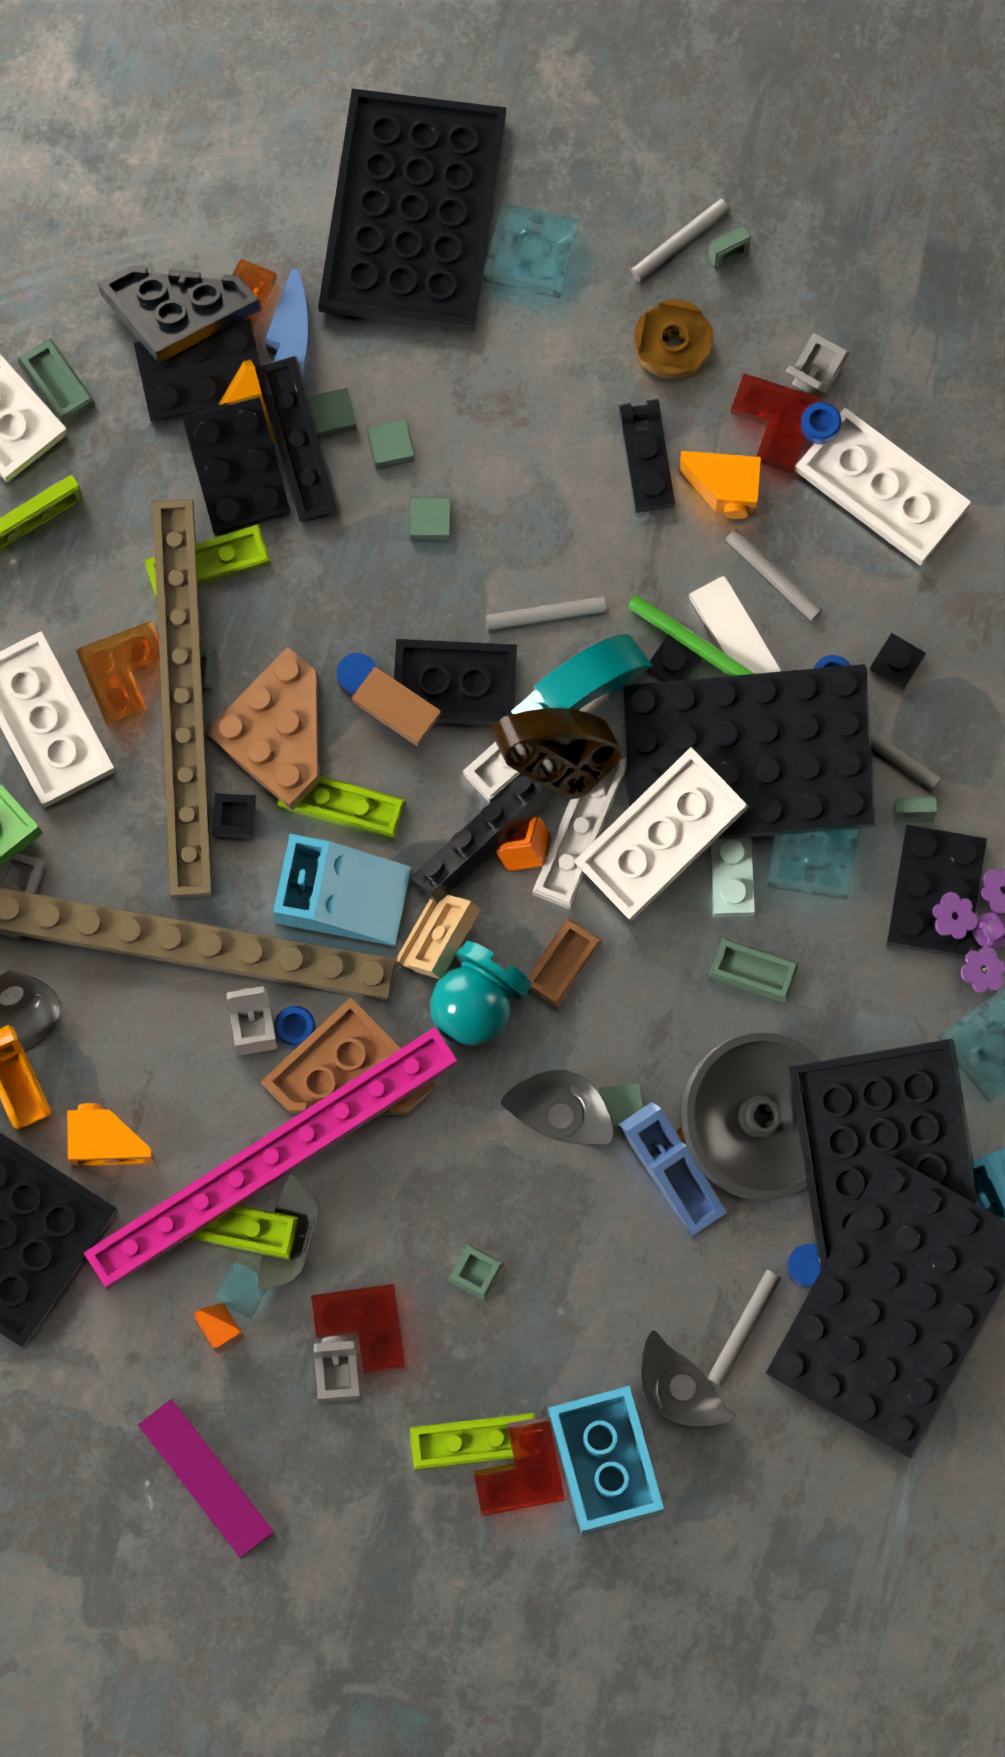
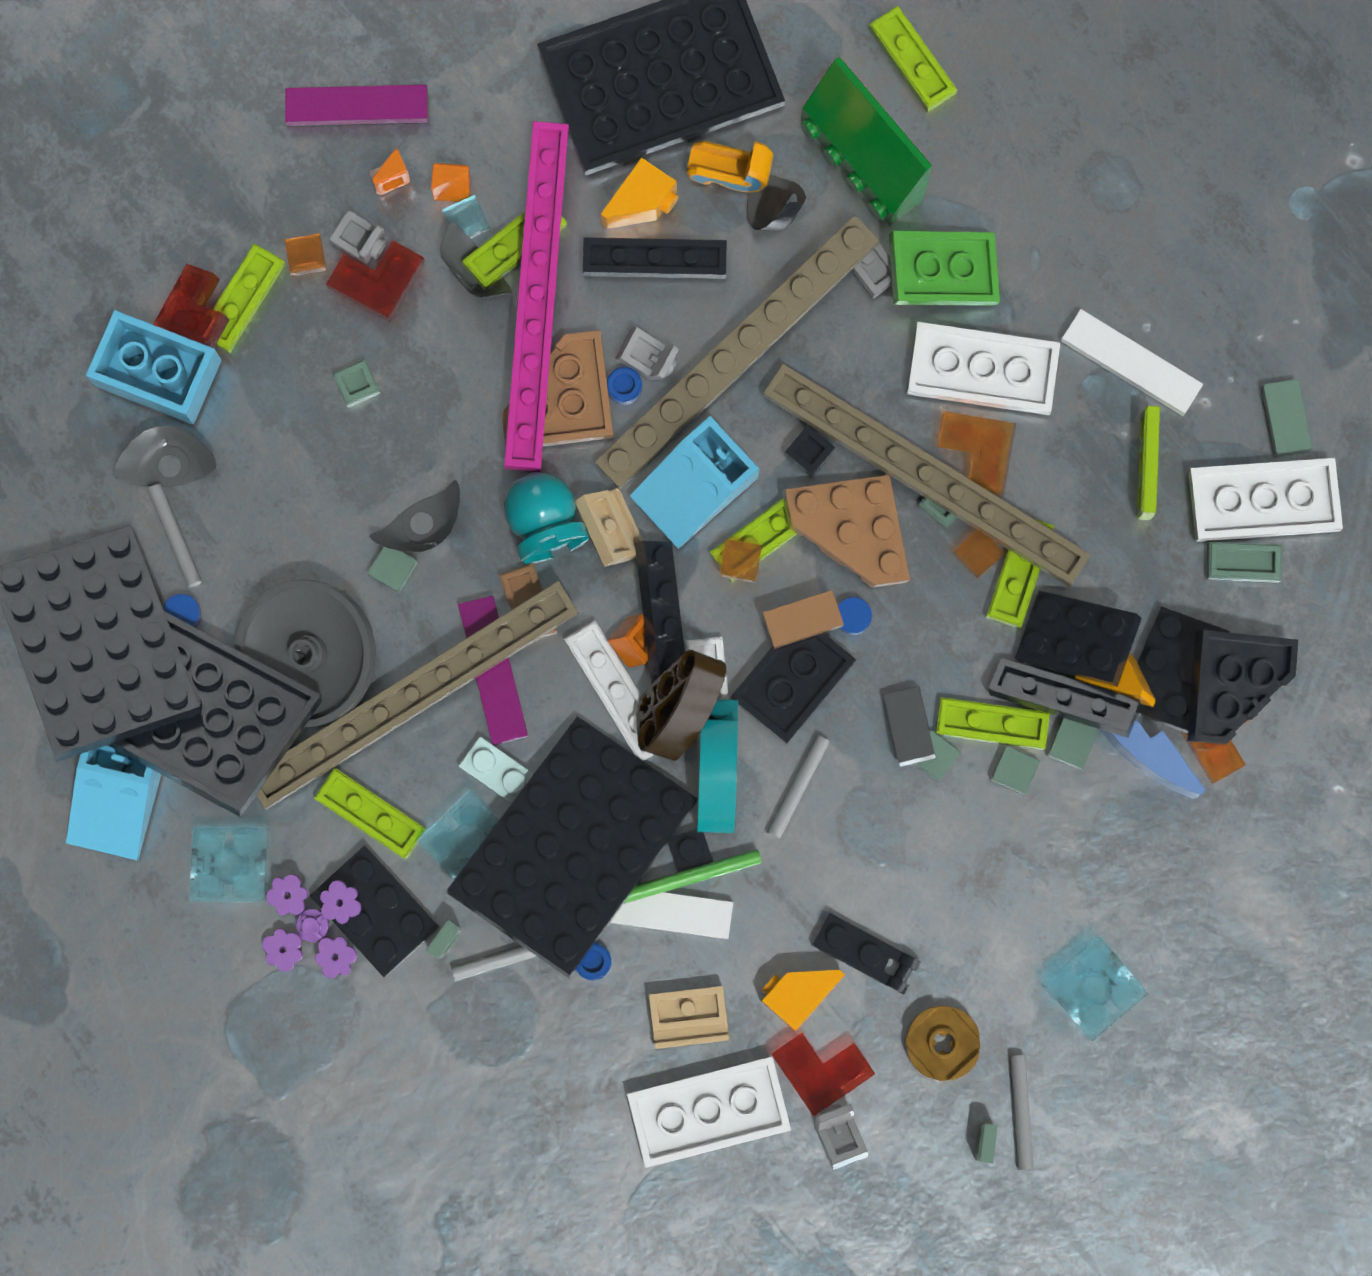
camera: 125 degrees right, 5 degrees up
black plate [318,88,507,331] -> none
white plate [574,747,749,921] -> none
medium blue slope [618,1102,727,1236] -> none
sand green tile [708,937,799,1004] -> none
light grey bar [726,529,822,622] -> none
blue tile [801,402,842,445] -> none
black plate [870,633,926,690] -> none
none -> dark tan plate [257,581,579,809]
none -> clear orange tile [284,233,327,277]
none -> lime tile [314,768,427,860]
none -> orange slope [369,148,411,195]
none -> magenta tile [458,595,528,746]
none -> black plate [583,237,727,279]
none -> tan plate [649,986,729,1049]
none -> clear orange tile [720,539,762,583]
none -> dark grey tile [884,686,936,767]
none -> lime tile [935,697,1050,750]
none -> clear orange tile [953,530,1005,580]

